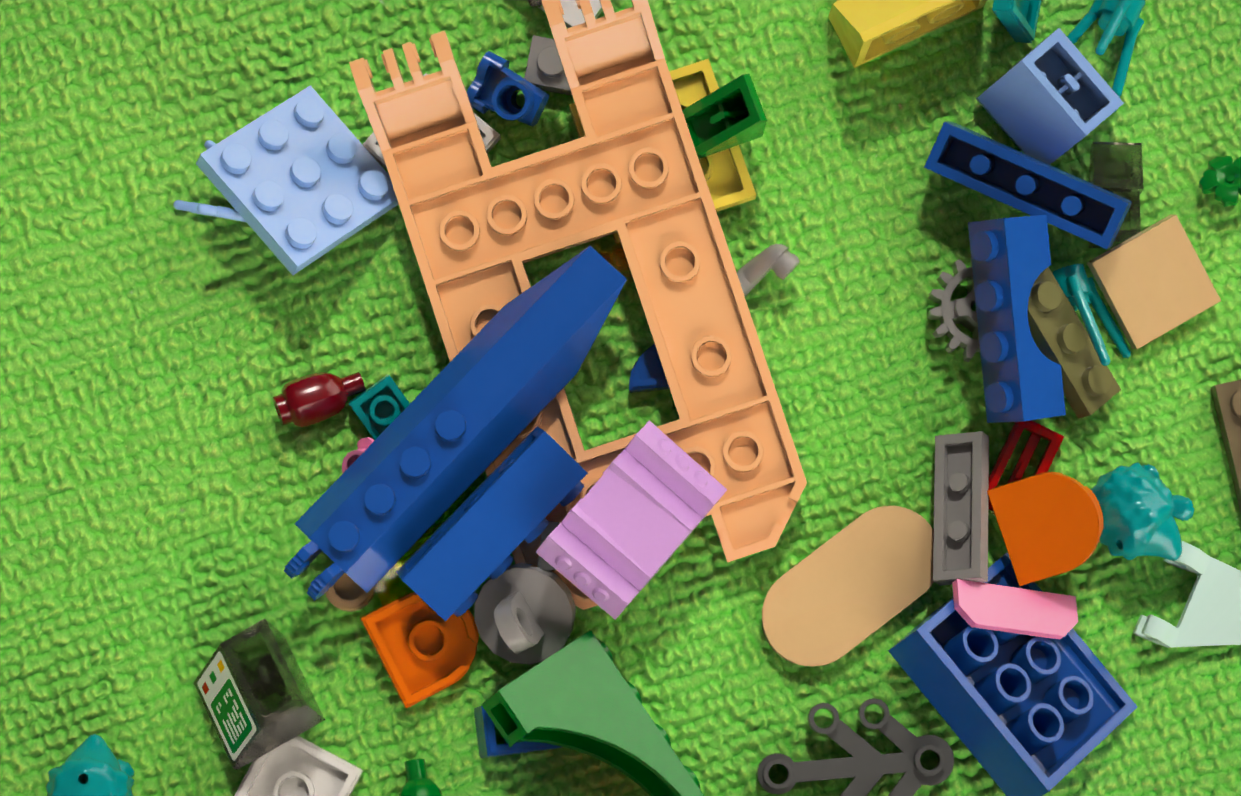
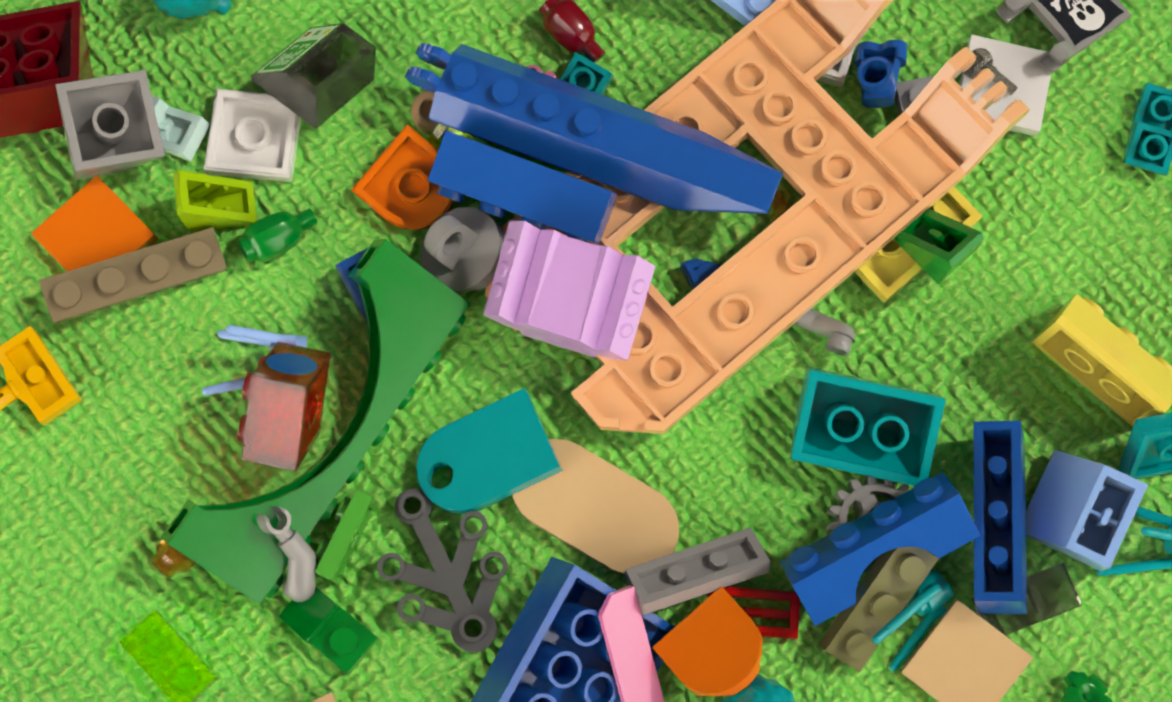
camera: 70 degrees right, 5 degrees down
none -> teal tile [416,388,563,514]
none -> teal slope [790,366,946,486]

